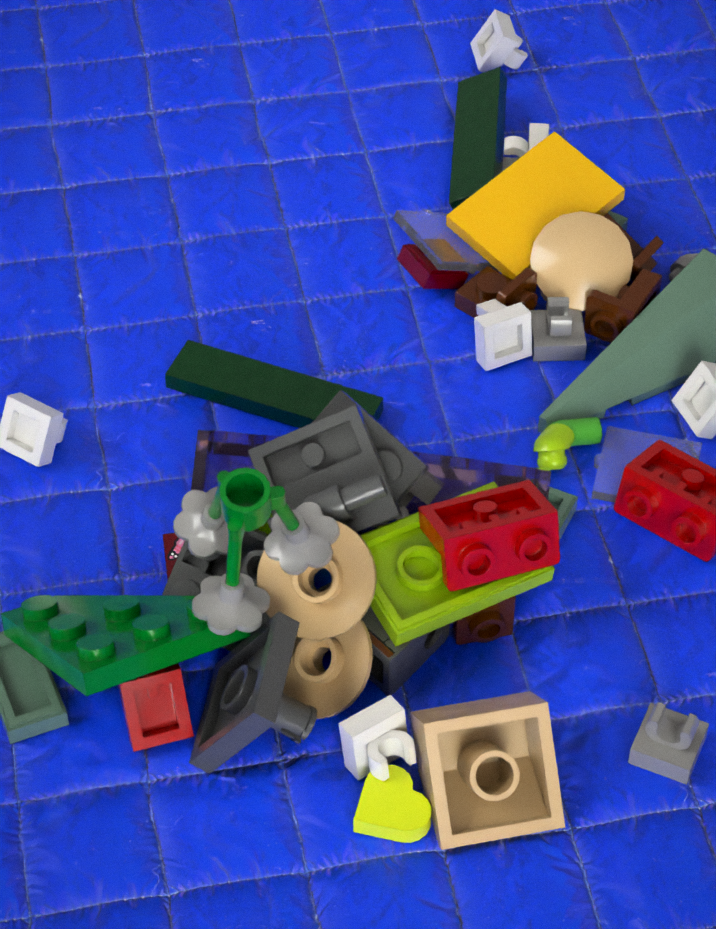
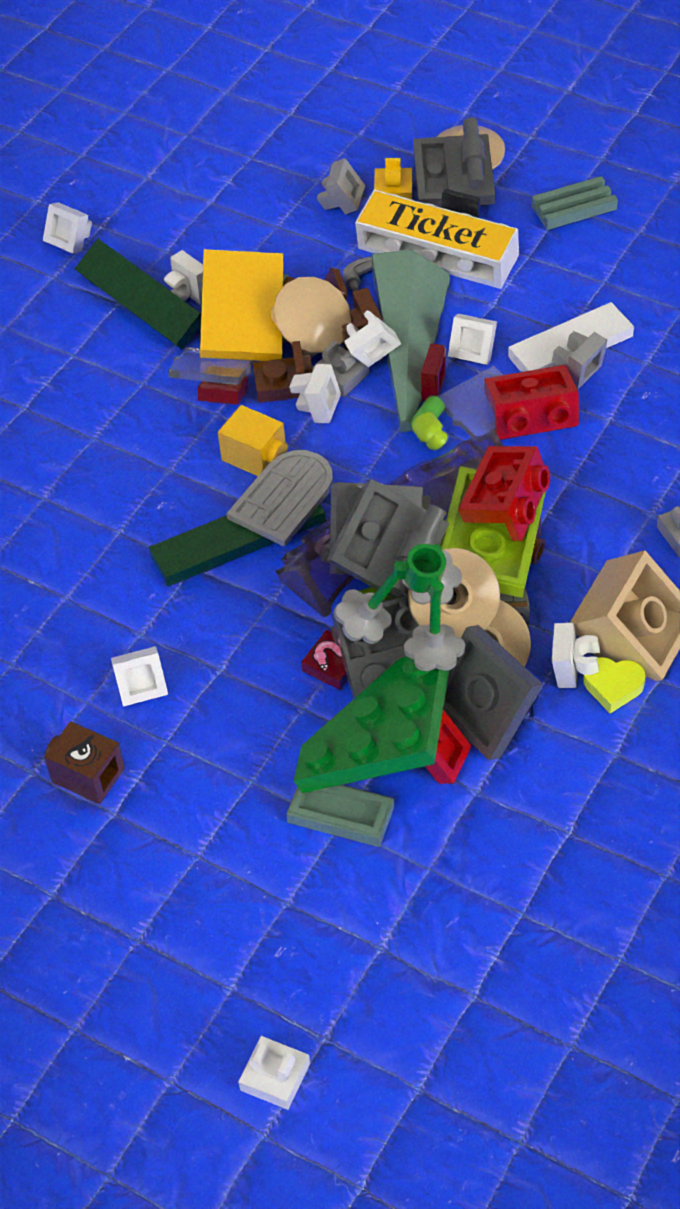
camera: 45 degrees left, 5 degrees up
none -> yellow brick [218,405,288,476]
none -> light grey window [226,450,333,547]
none -> white tile [344,310,401,367]
none -> dark red tile [421,343,446,402]

